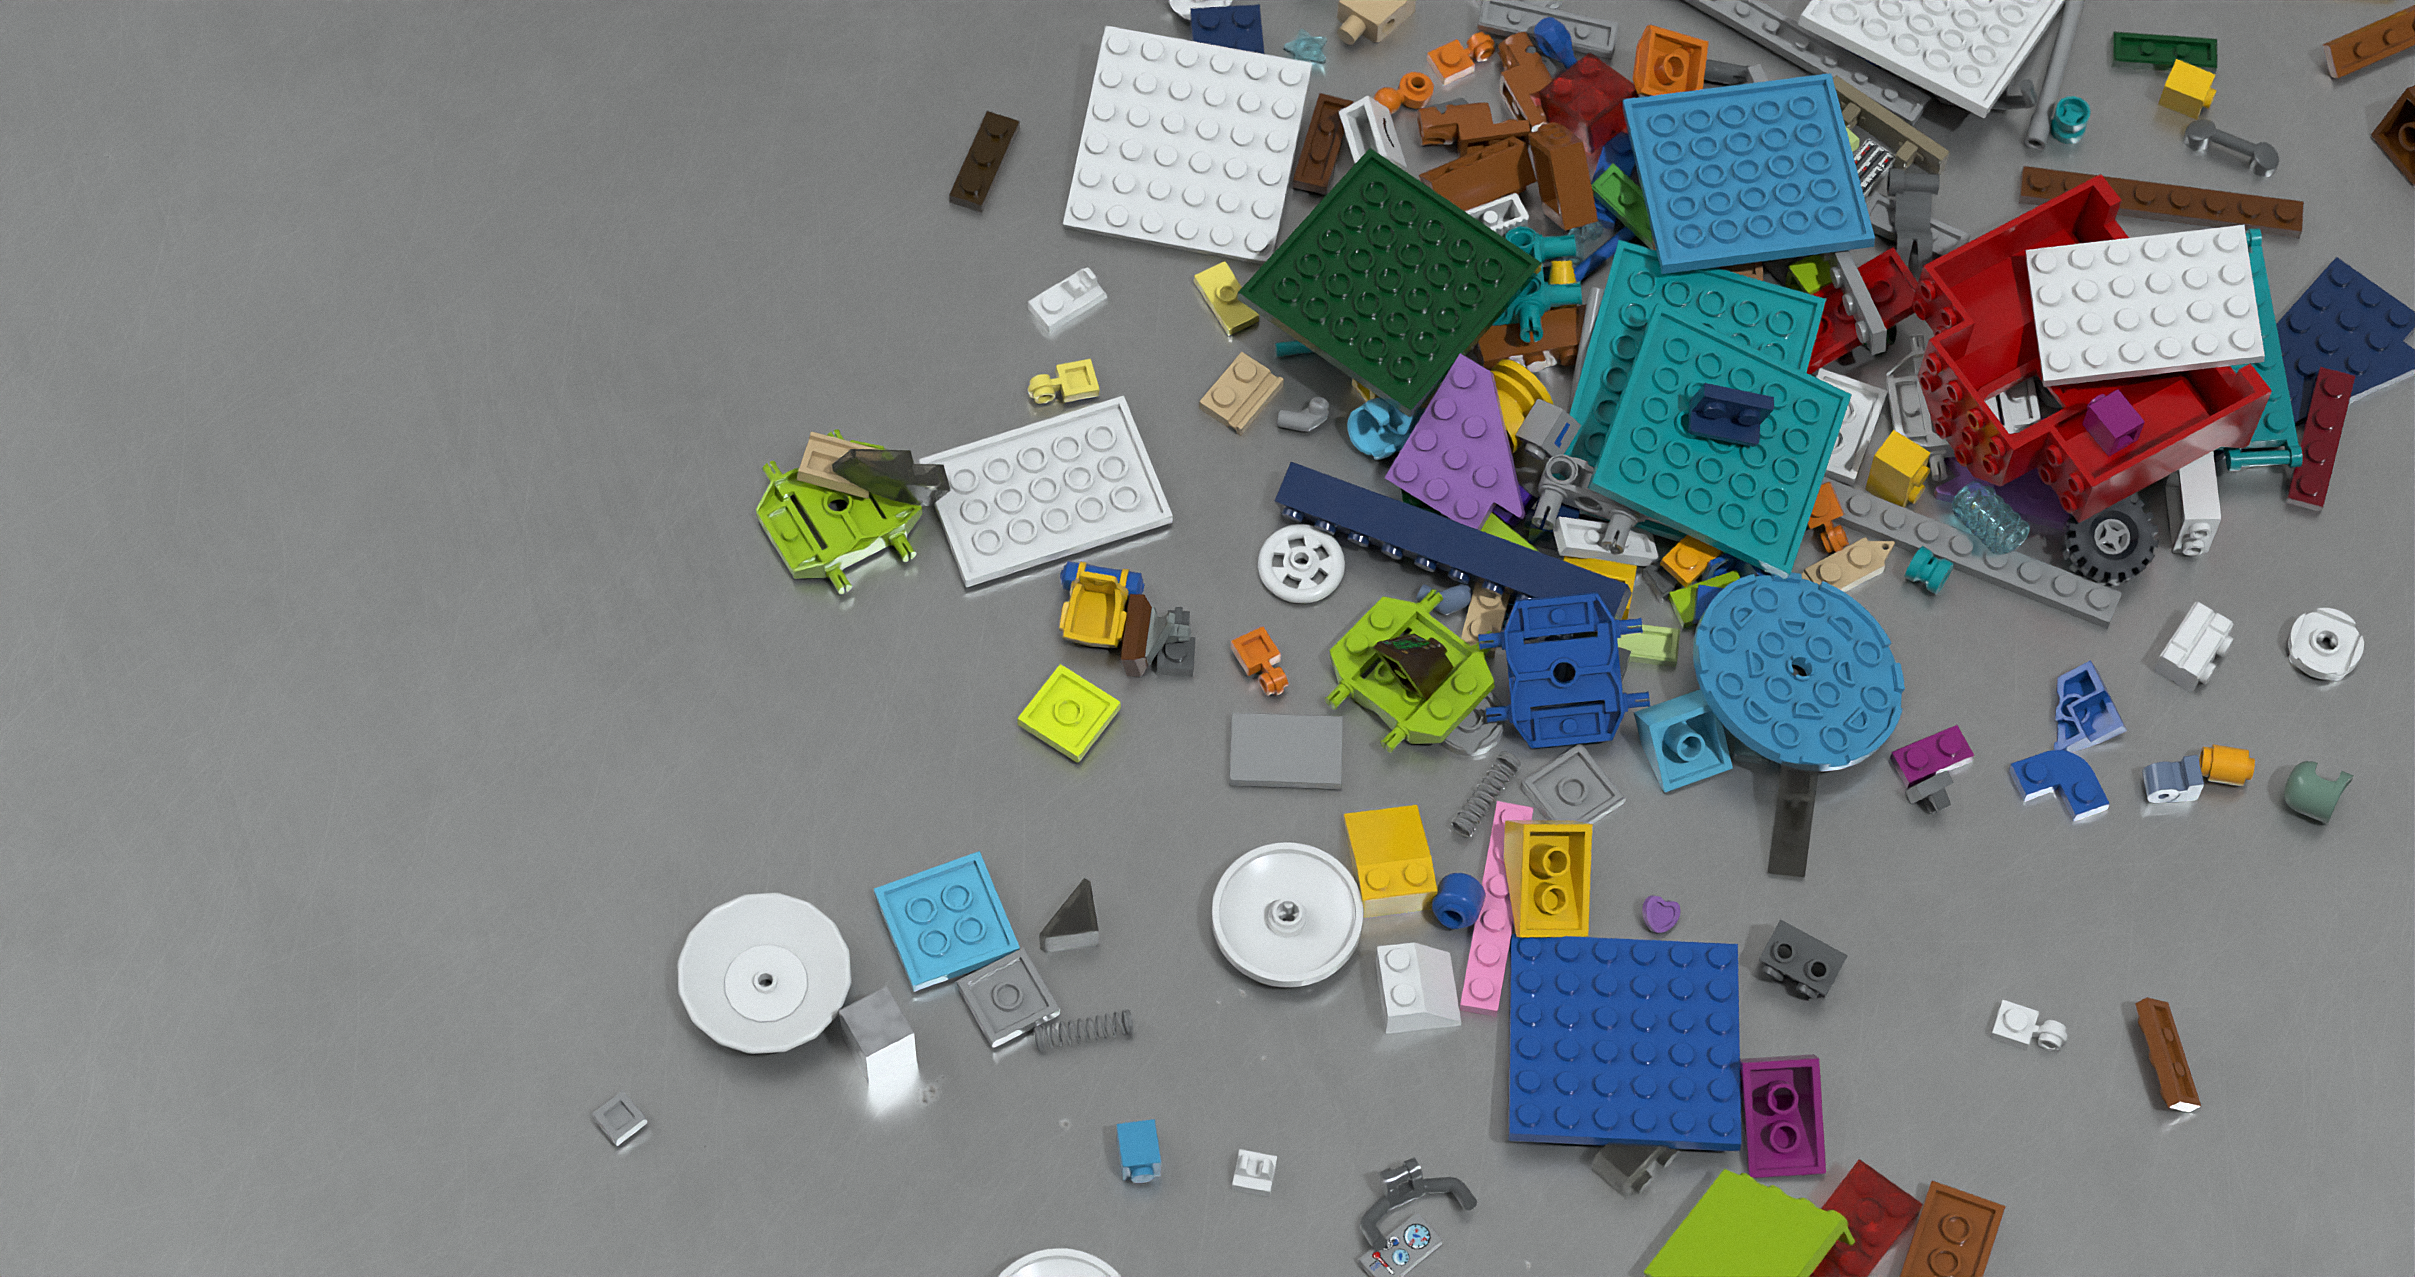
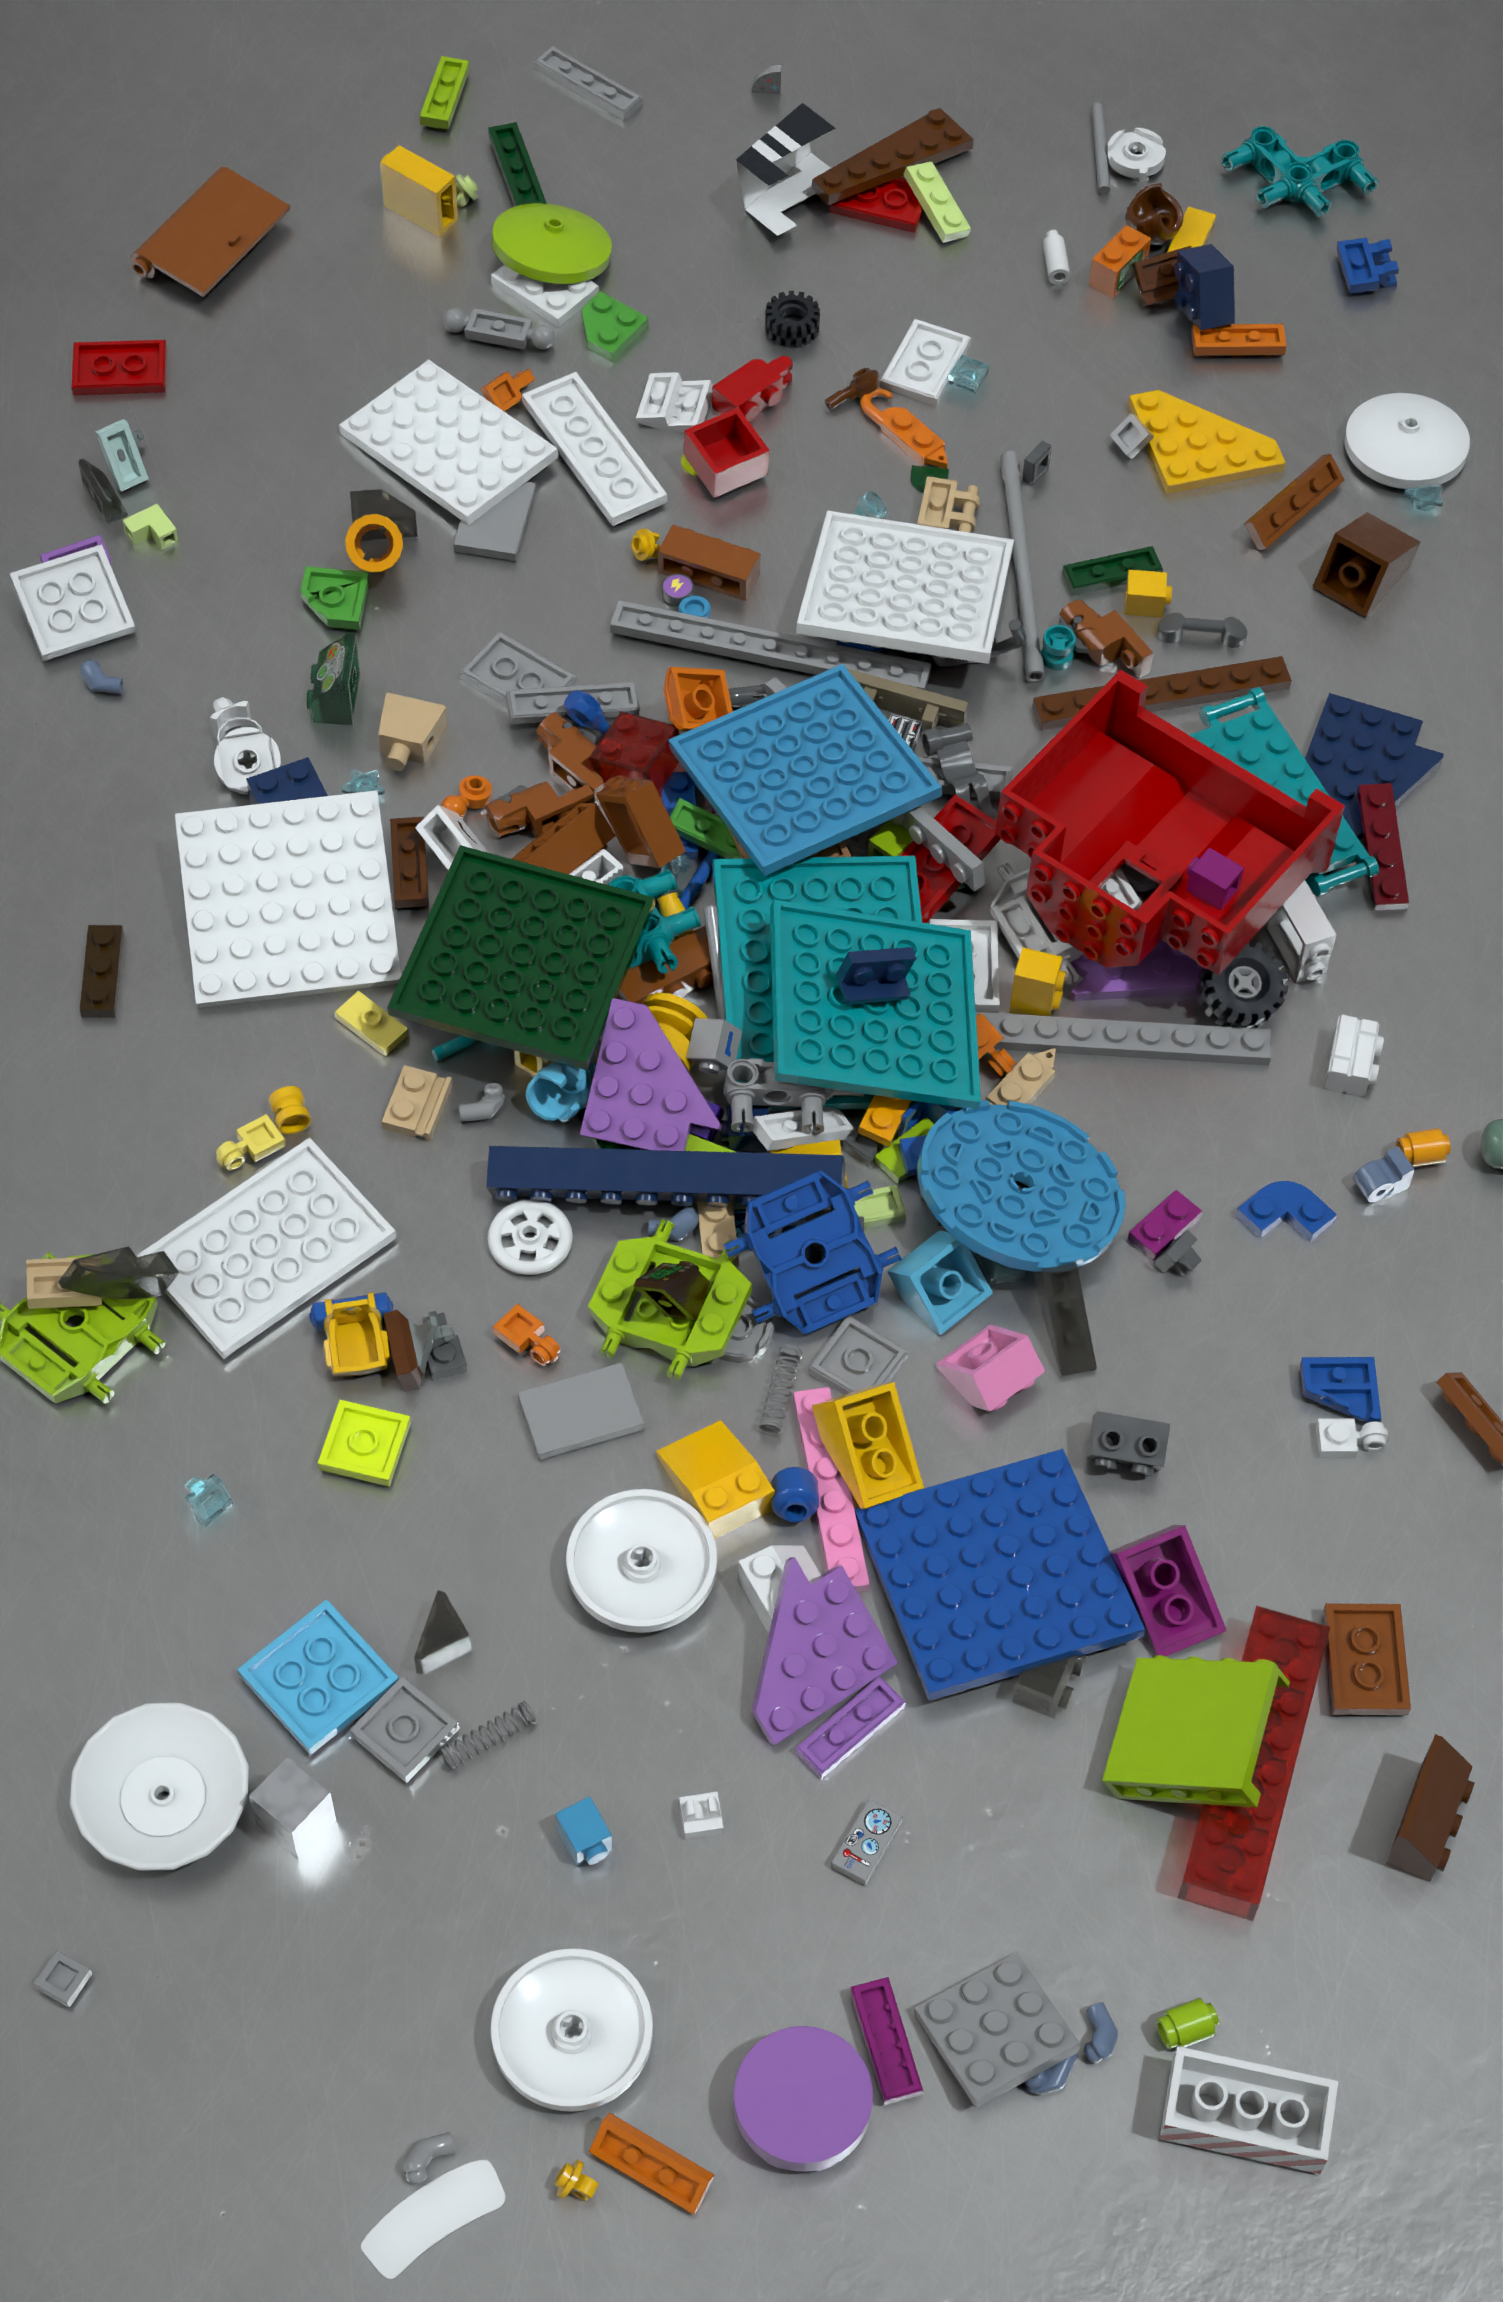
camera: 20 degrees left, 5 degrees down
white plate [1028,267,1107,334] -> none
dark grey piece [1360,1157,1477,1251] -> none
orange plate [1427,32,1495,86] -> none
medium lavender piece [1642,895,1681,933] -> none
teal wheel [1904,545,1954,595] -> none
clear light blue piece [1952,481,2030,555] -> none
white plate [2025,225,2265,387] -> none
slope [2054,660,2127,753] -> none
white plate [2288,608,2364,682] -> none
none -> clear light blue tile [184,1474,233,1527]
none -> yellow wheel [268,1086,311,1135]
none -> medium lavender wing [751,1557,898,1745]
none -> medium lavender tile [795,1676,906,1779]
none -> bright pink slope [936,1325,1045,1411]
none -> dark orange plate [1058,599,1154,678]
none -> blue wing [1300,1357,1382,1423]

